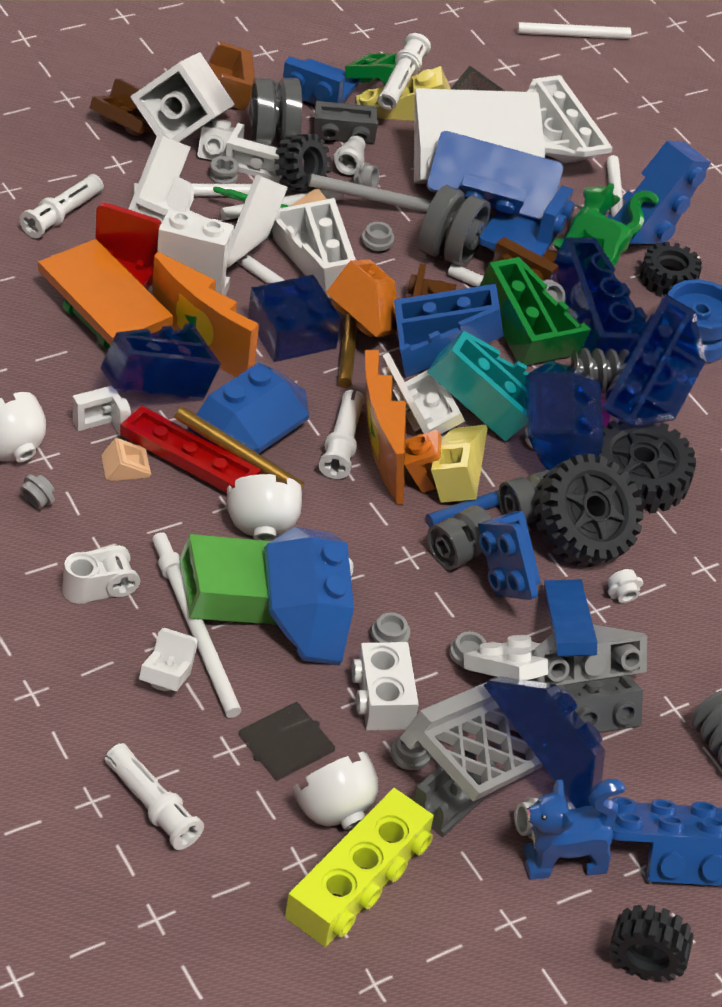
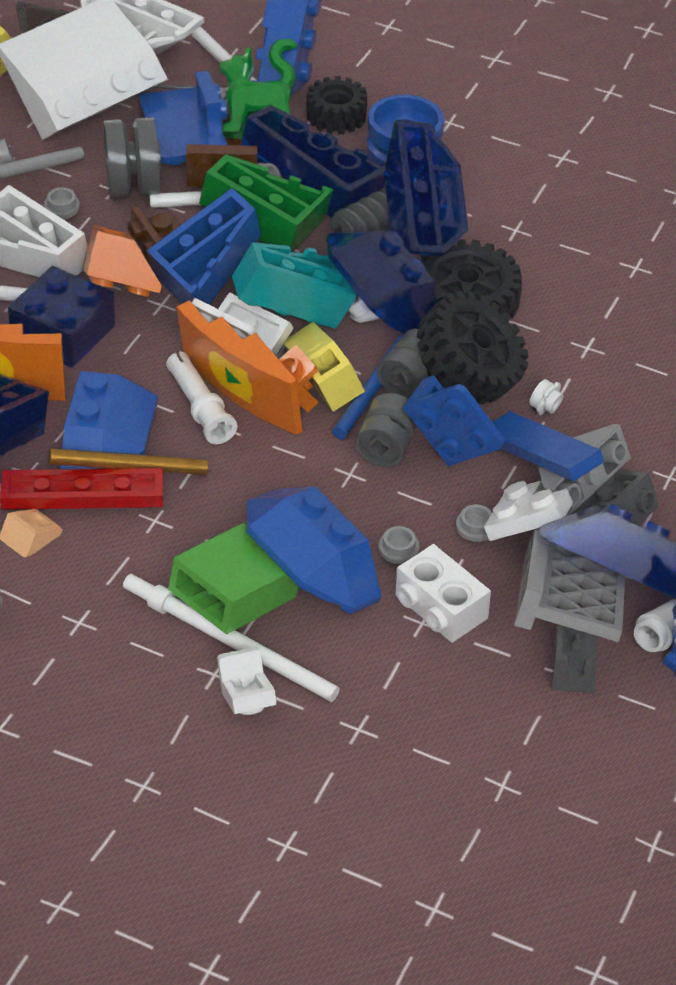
camera: 30 degrees left, 0 degrees up
white piece [62,546,140,604] -> none
white pin [105,743,204,850] -> none
white cylinder [227,474,302,541] -> none
clear smoke piece [238,701,335,782] -> none
neon yellow brick [285,788,434,948] -> none
white cylinder [292,752,378,830] -> none
pearl gold bar [338,313,358,388] -> none
light grey plate [391,733,431,770] -> none
bracket [427,131,563,222] -> none

